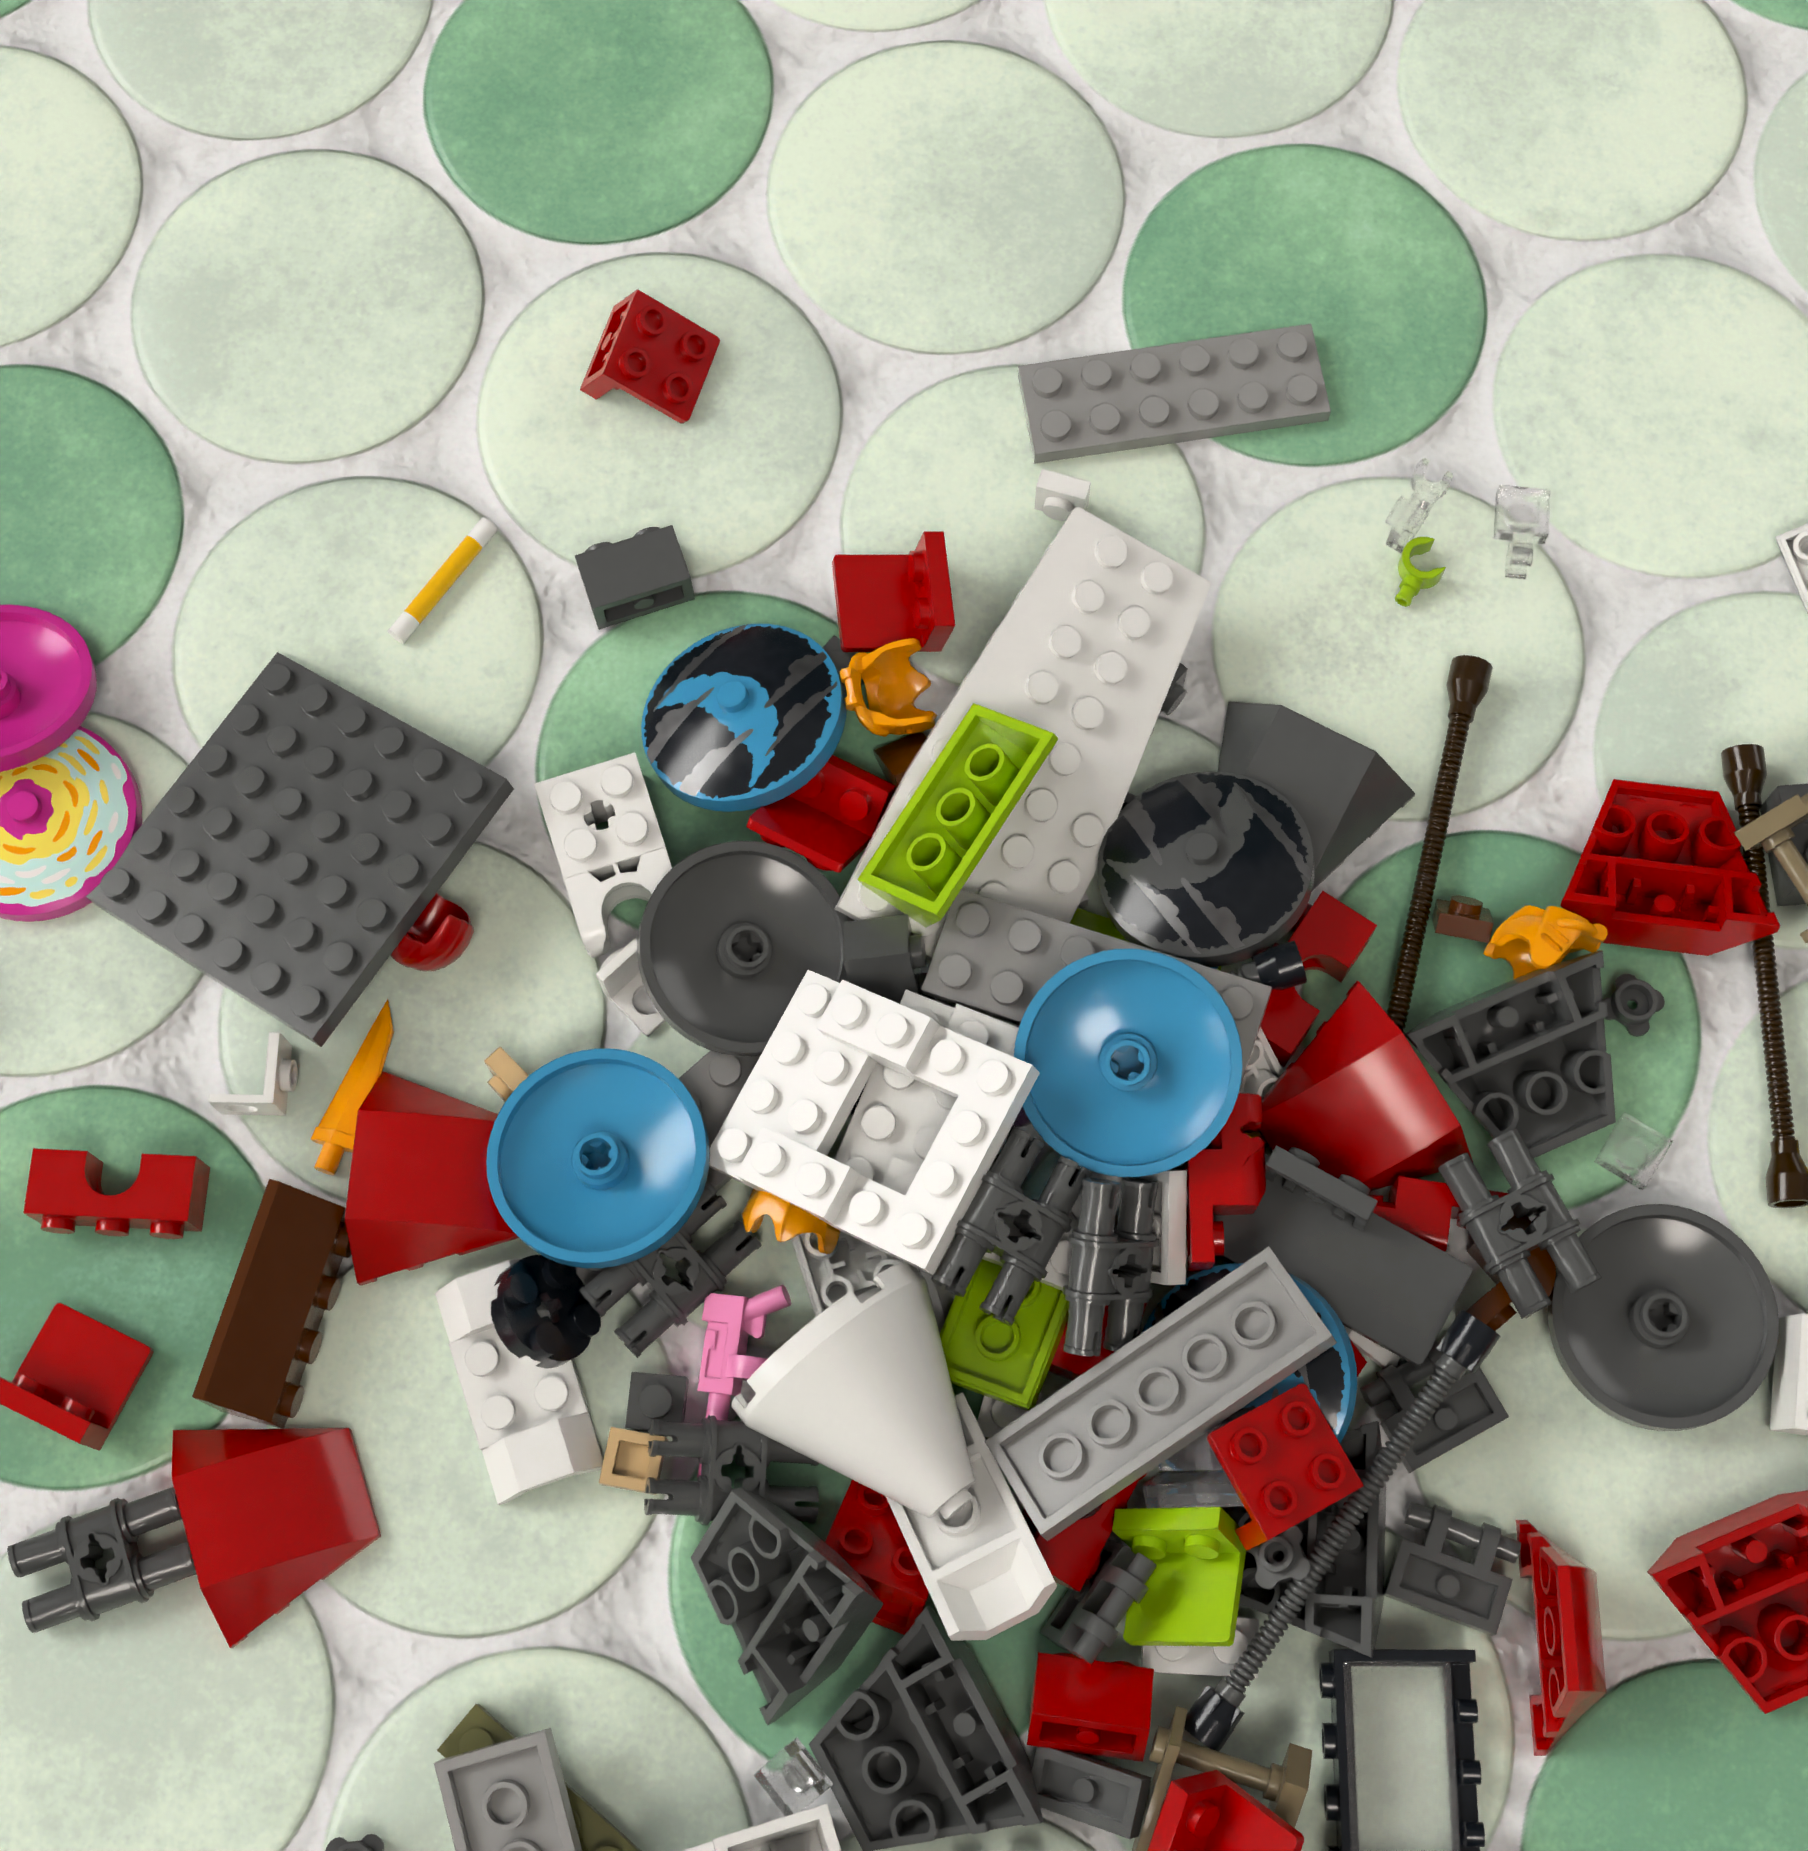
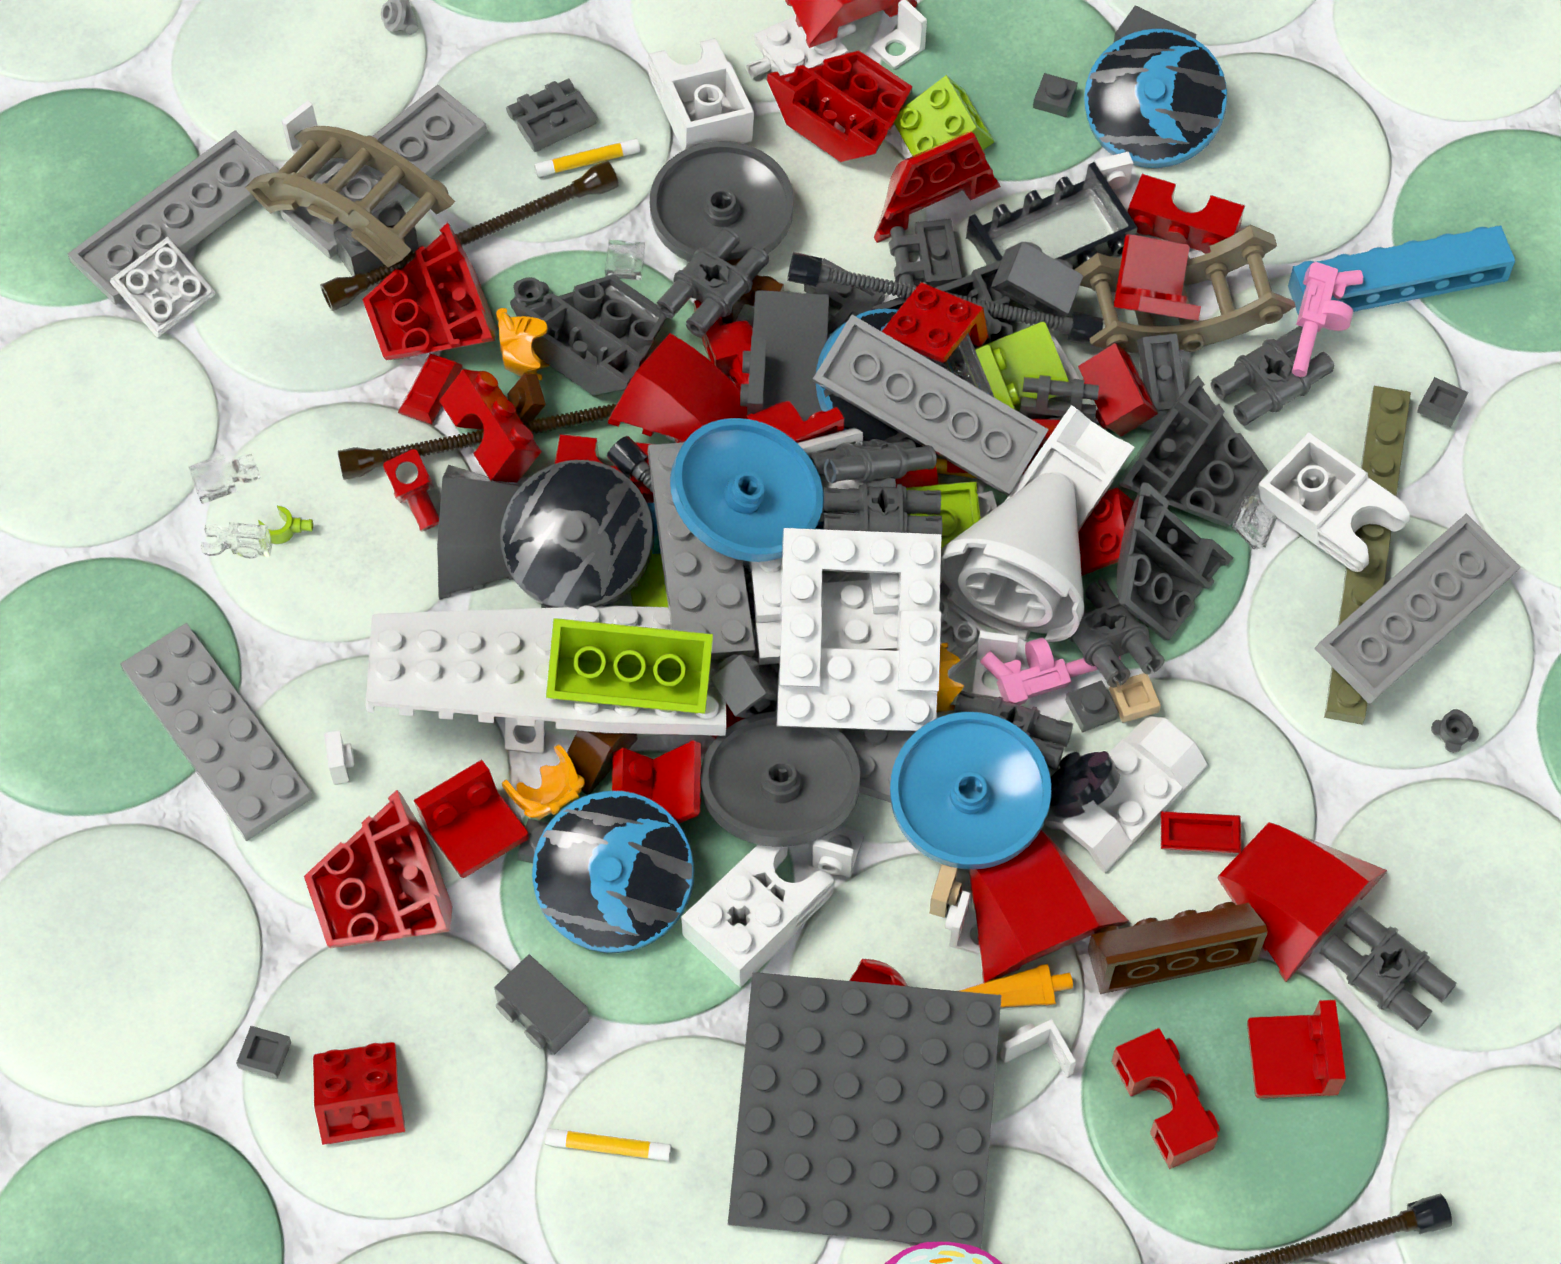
camera: 120 degrees left, 10 degrees down
none -> dark grey plate [236,1026,291,1079]
none -> red wedge [304,790,453,948]
none -> red bracket [383,449,439,532]
none -> red tile [398,353,463,425]
none -> red arch [439,369,542,483]
none -> lime bracket [894,75,995,156]
none -> white bracket [945,891,981,955]
none -> white bracket [972,631,1019,699]
none -> brick [991,241,1083,317]
none -> red tile [1161,811,1241,854]

